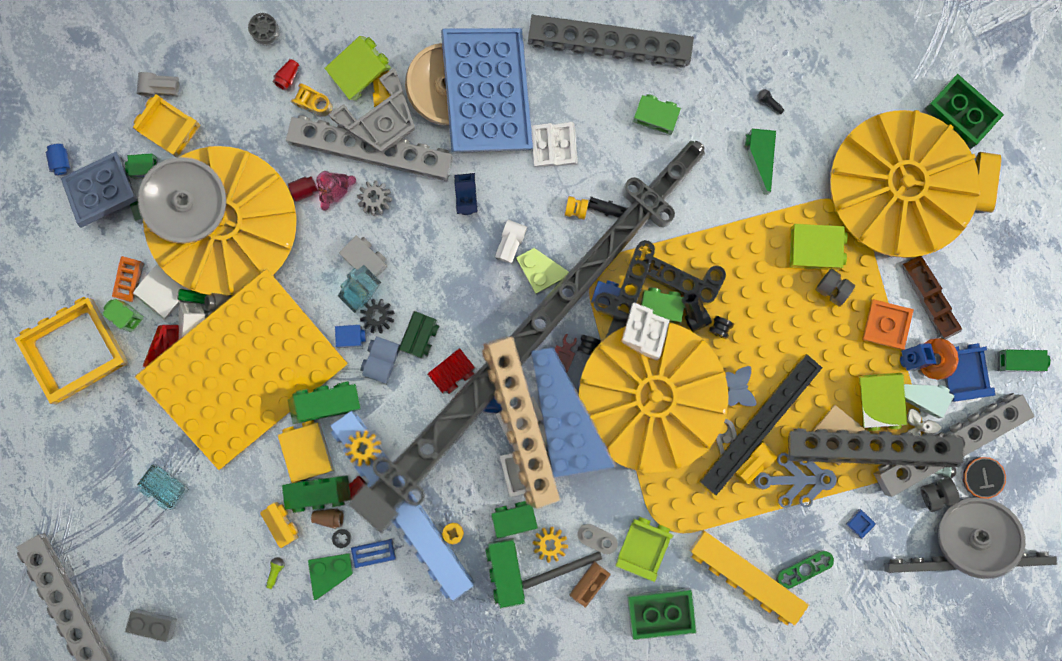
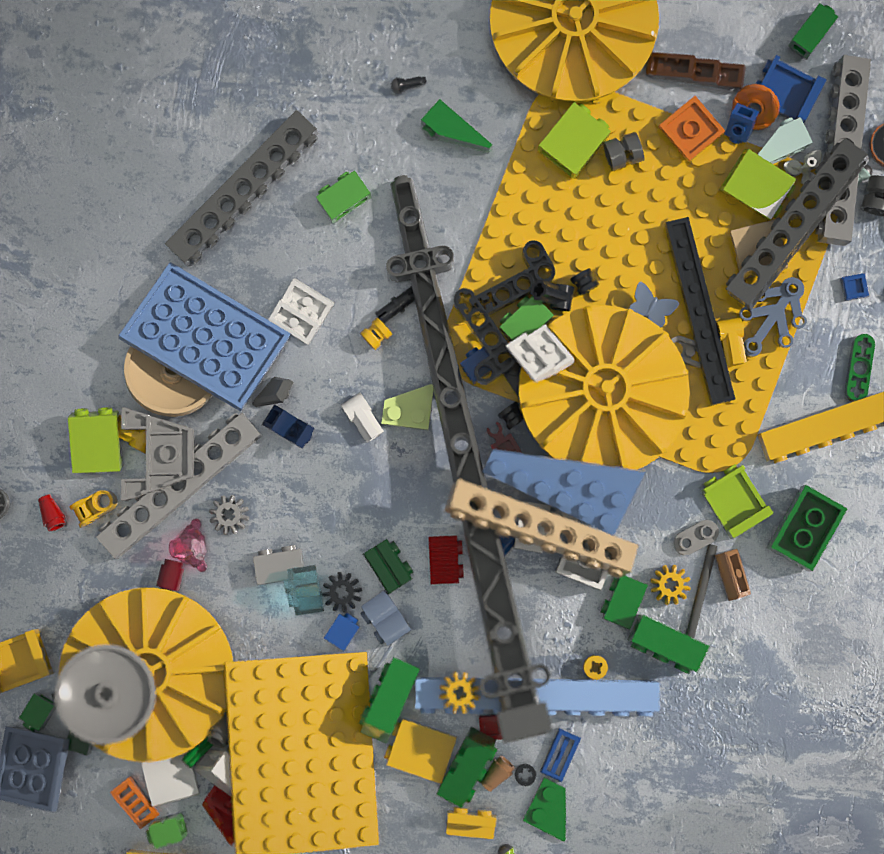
camera: 50 degrees left, 0 degrees up
none -> dark grey piece [252,376,294,407]

